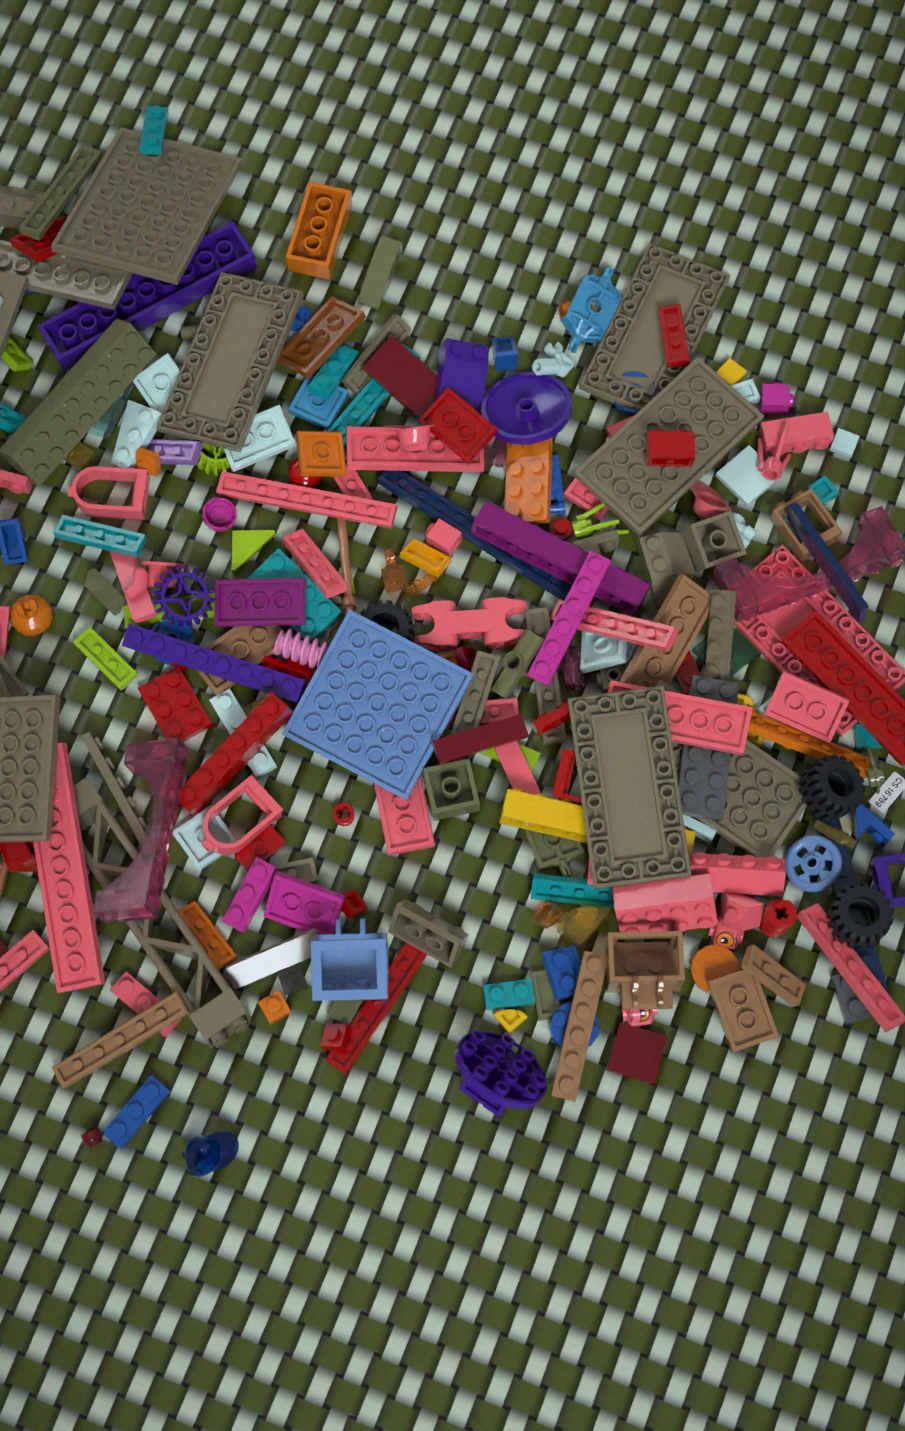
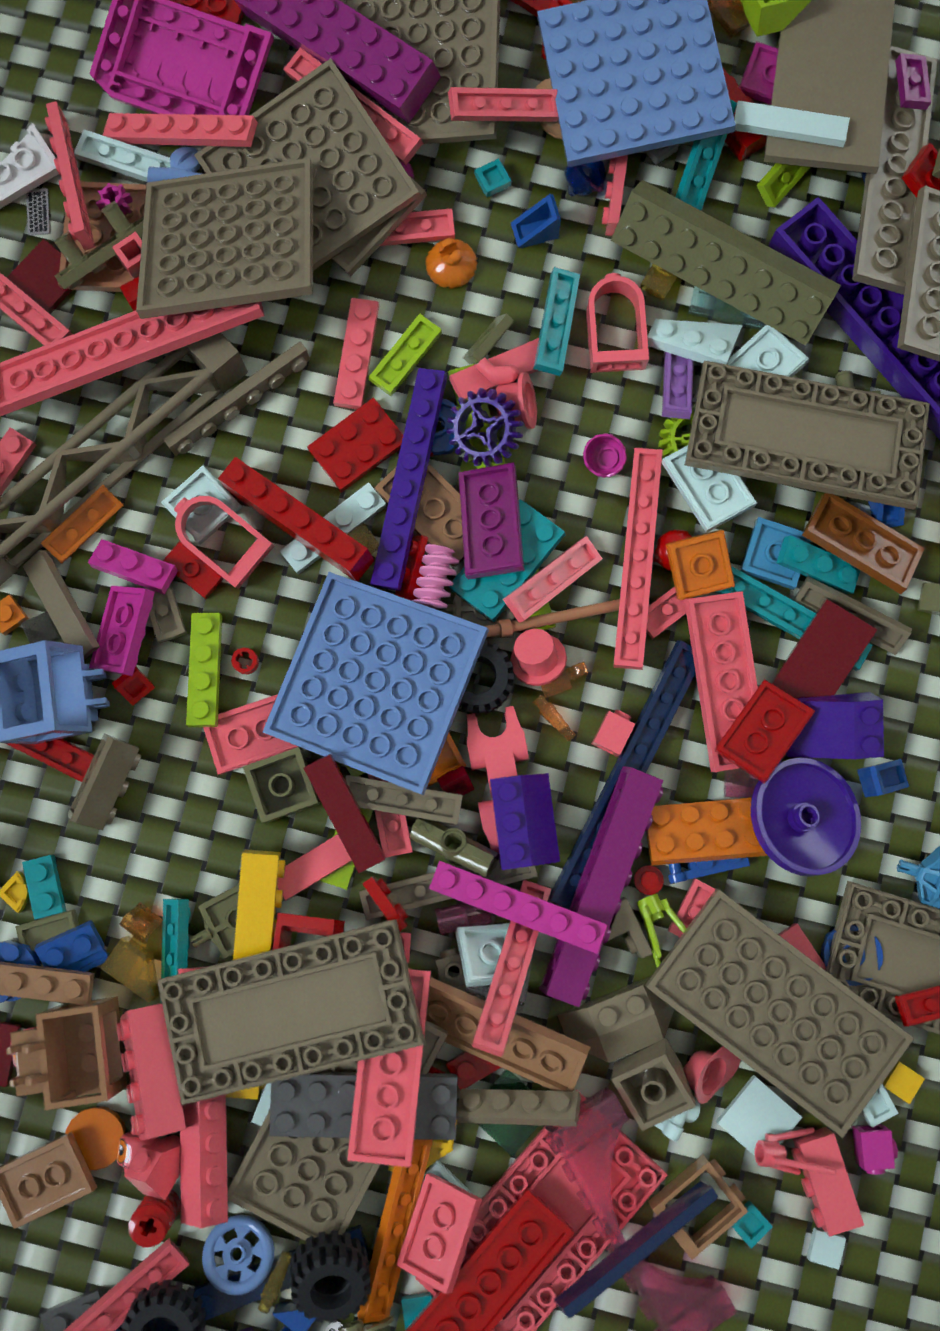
camera: 80 degrees right, 10 degrees up
clear pink arch [93,737,189,924] -> none
orange plate [135,447,161,476] -> none
lime tile [232,530,275,573] -> none
coral piece [383,425,435,451] -> none
light orange plate [400,538,451,577] -> none
light aqua bar [532,342,574,377] -> none
red brick [645,429,695,467] -> none
medium nougat plate [740,945,806,1007] -> none
none -> lime plate [186,613,222,727]
none -> coral plate [333,298,379,409]
none -> dark purple slope [490,773,560,870]
none -> coral piece [510,629,567,686]

